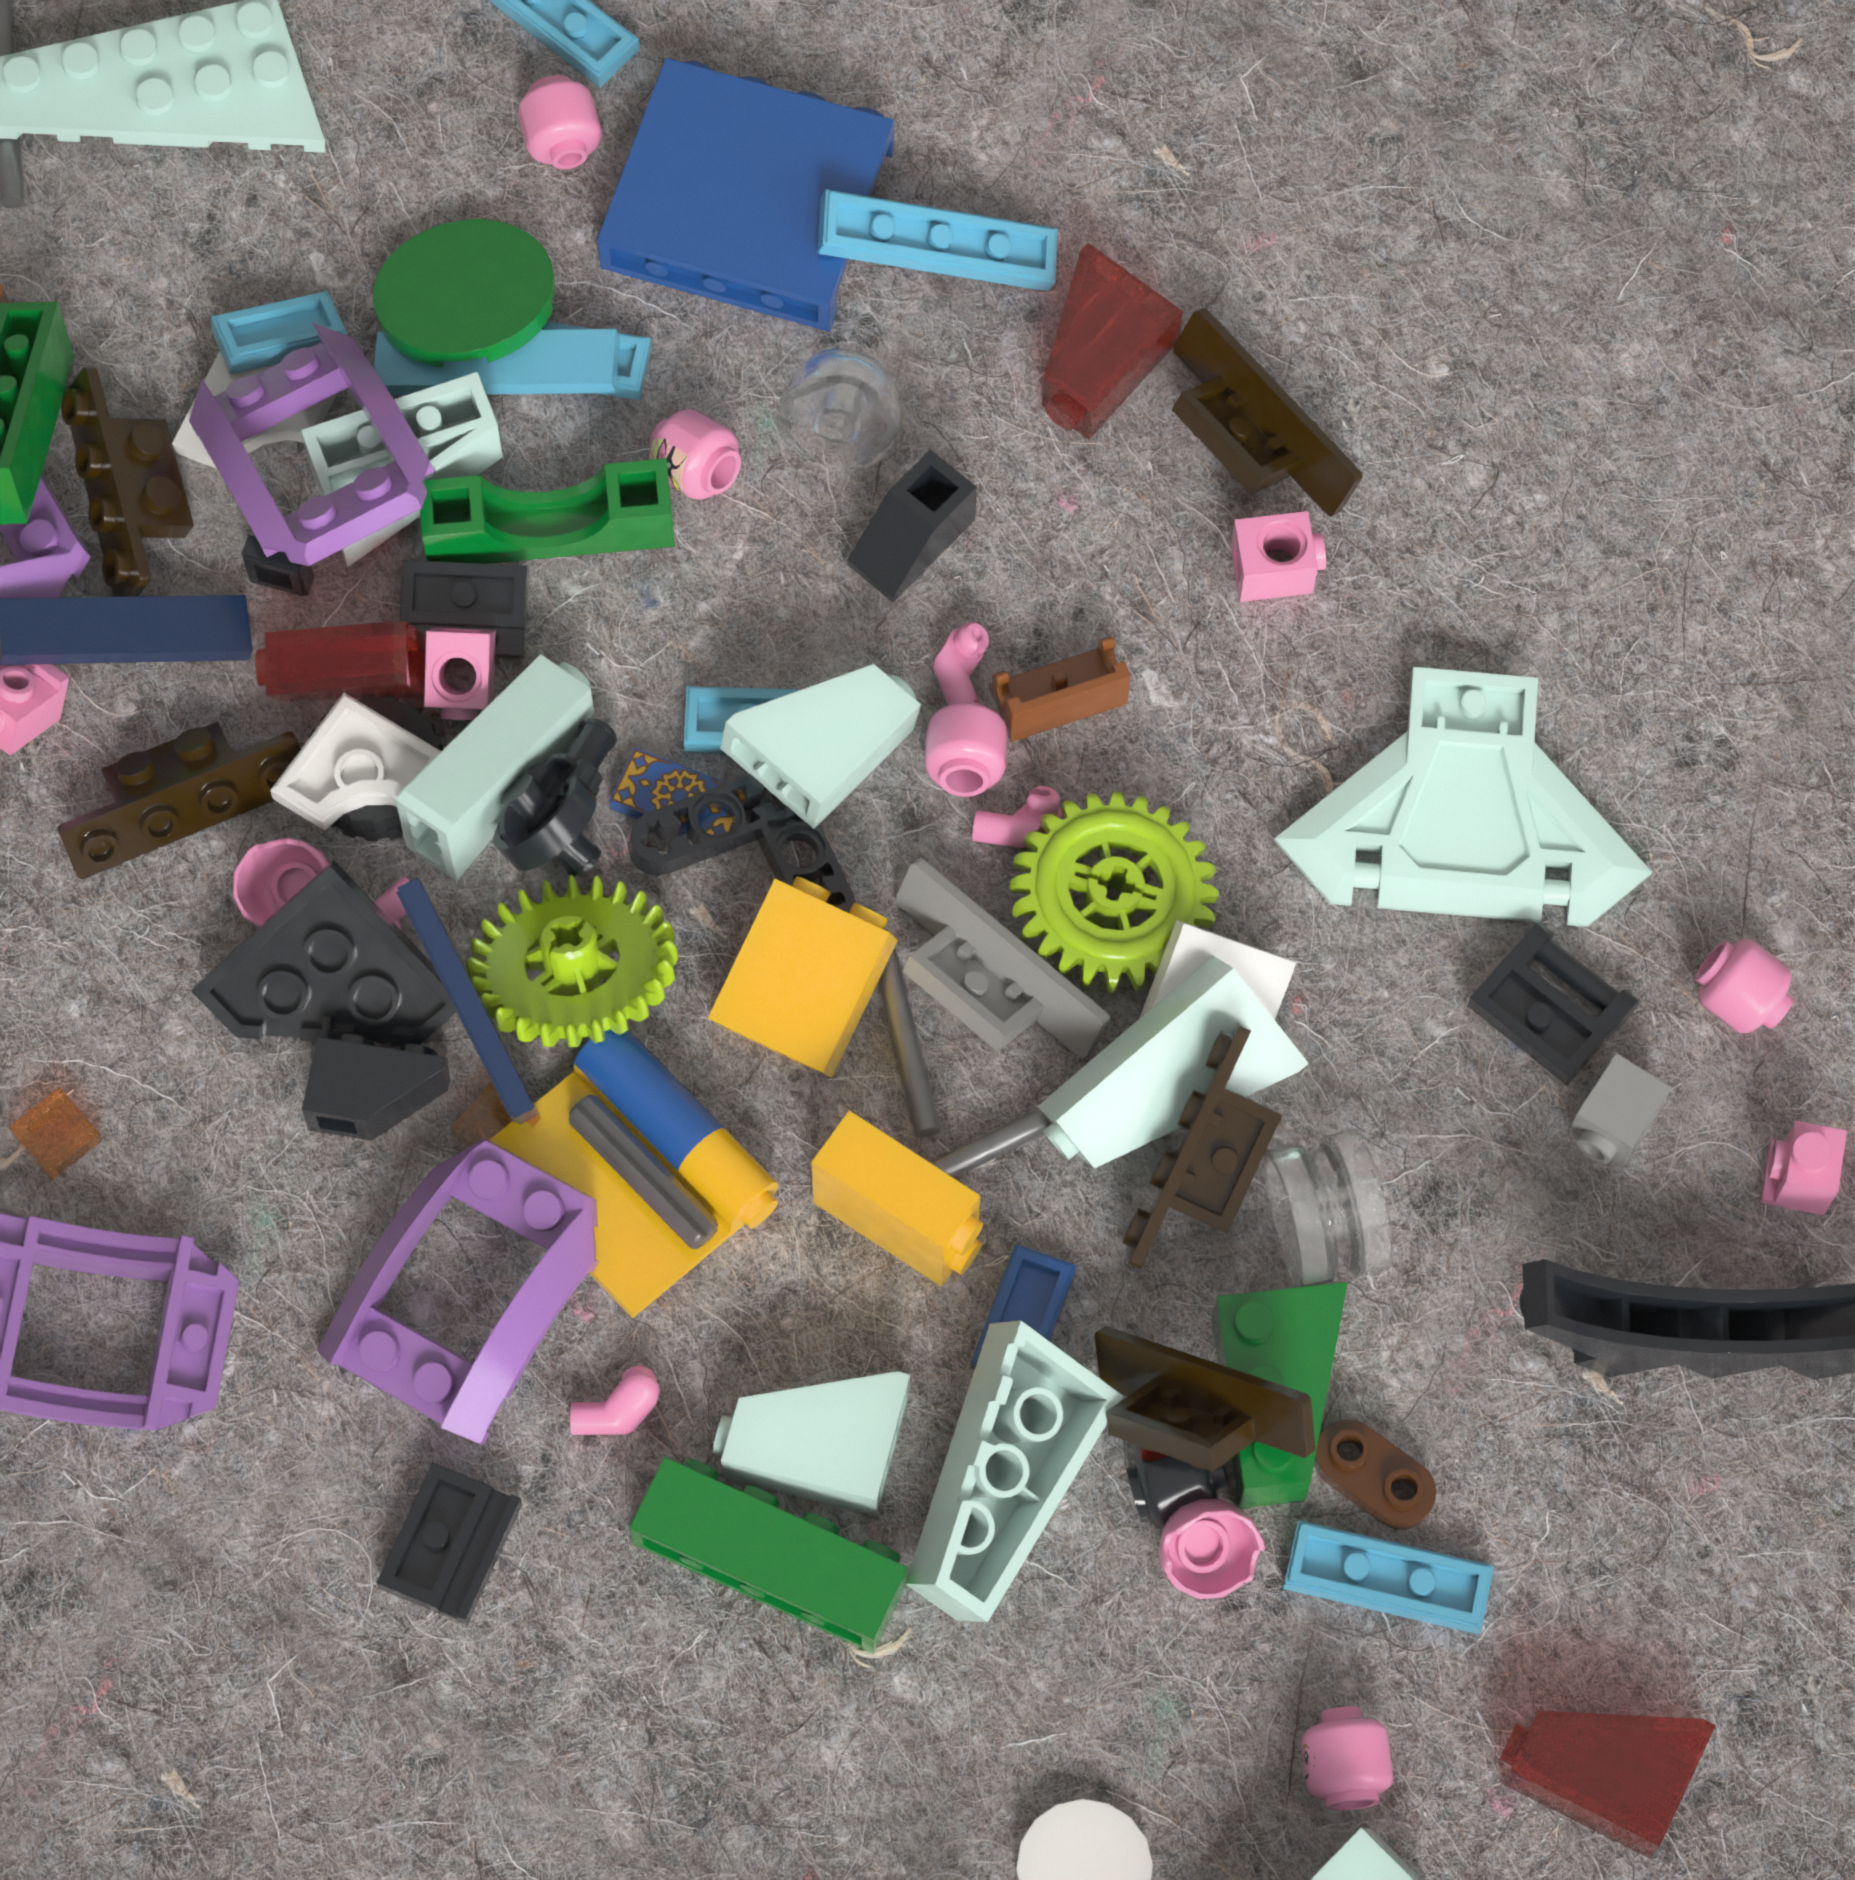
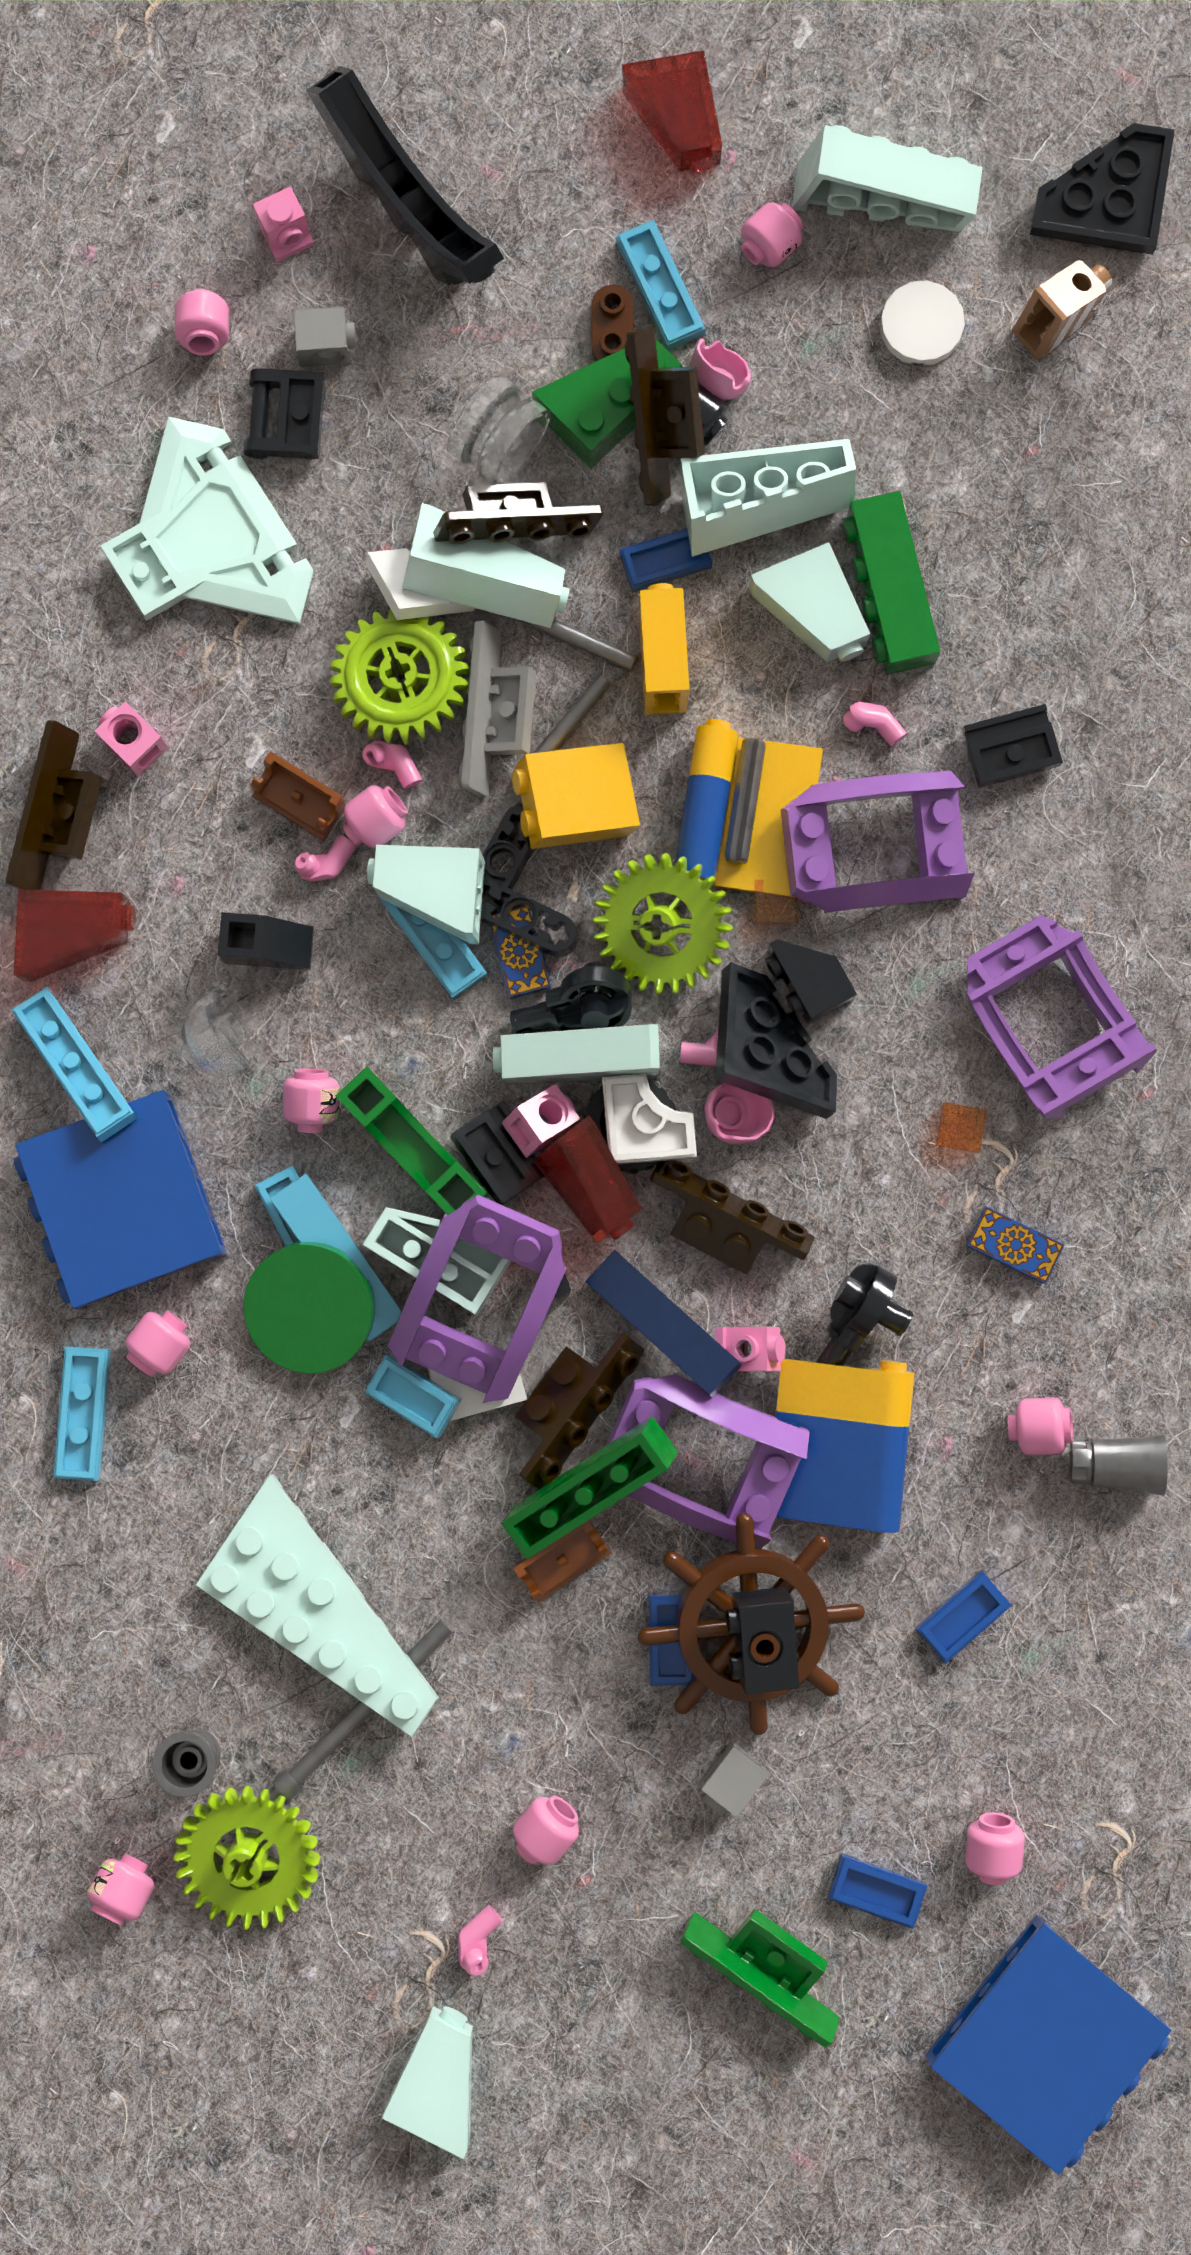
camera: 125 degrees left, 15 degrees up
dark blue tile [396,877,540,1125] -> none

